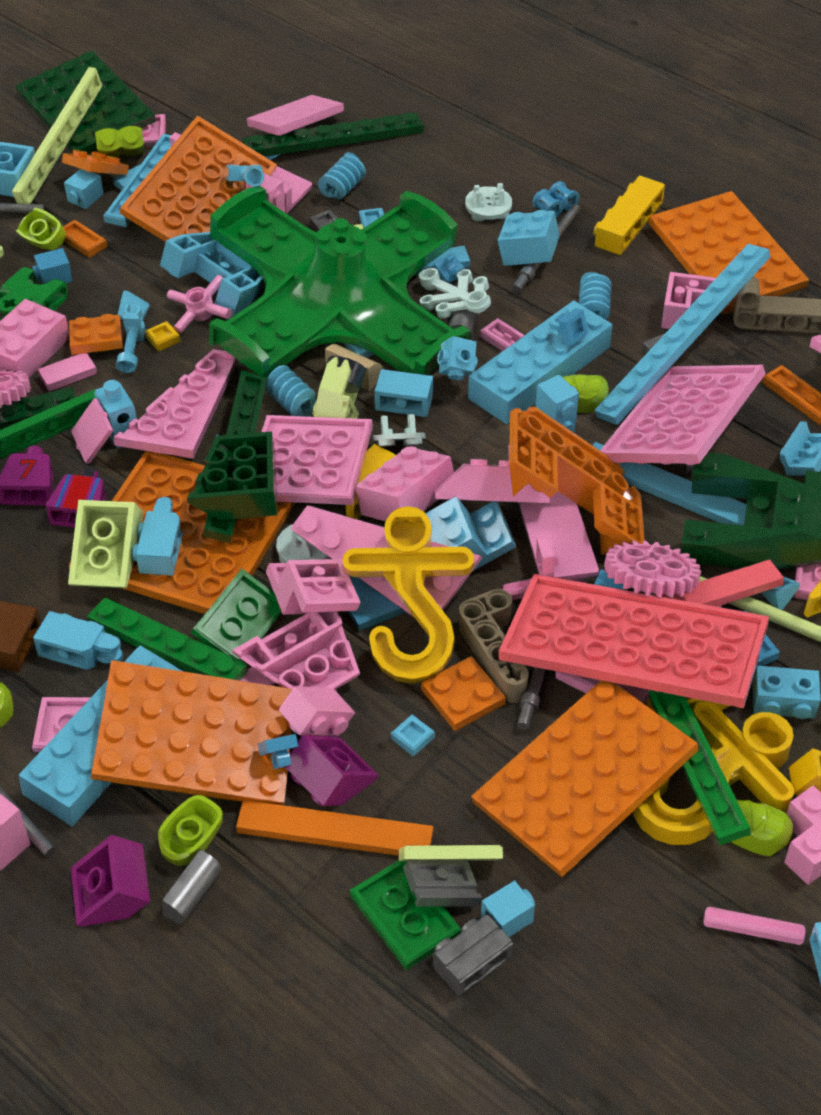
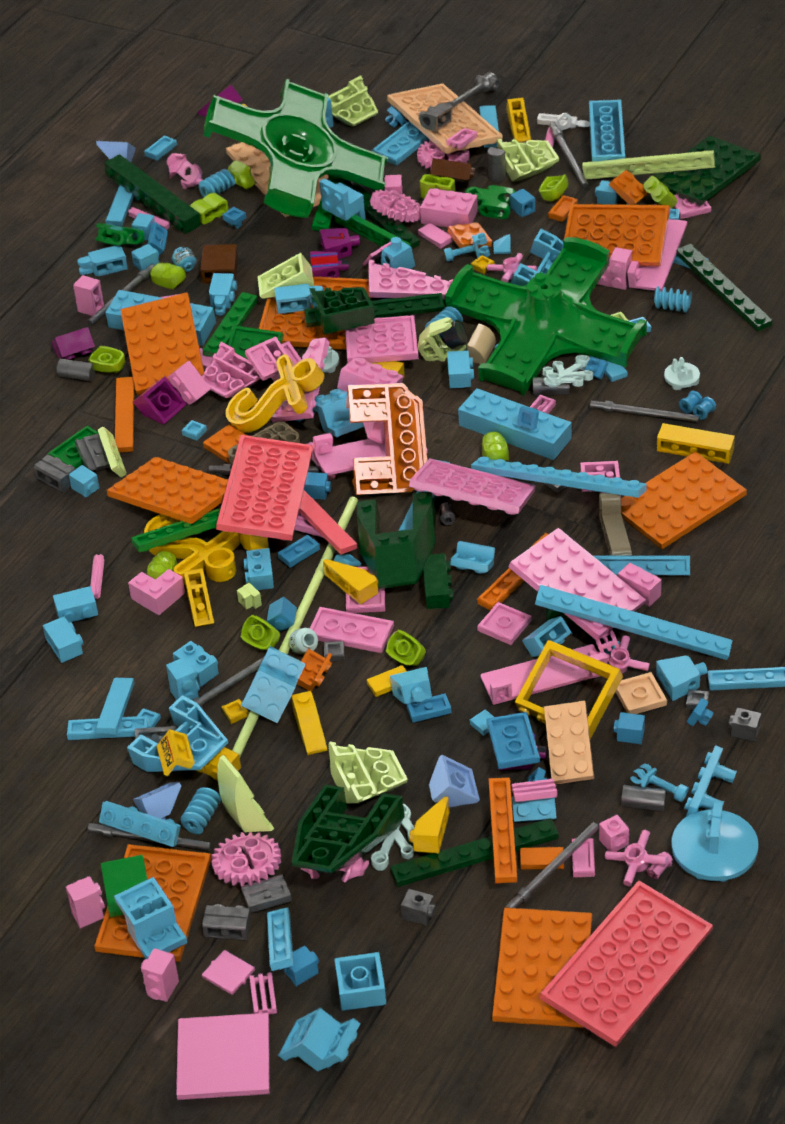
camera: 80 degrees right, 5 degrees down
medium azure bar [226,164,264,187] -> none
bright pink tile [247,95,344,136] -> none
dark azure tile [258,734,298,769] -> none
flat silver tile [309,210,338,232] -> none
light aqua plate [371,414,426,447] -> none
medium azure brick [437,336,478,380] -> none
medium azure brick [498,210,560,266] -> none
medium azure brick [536,375,579,432] -> none
medium azure piece [579,272,612,320] -> none
bright pink gear [604,541,701,598] -> none

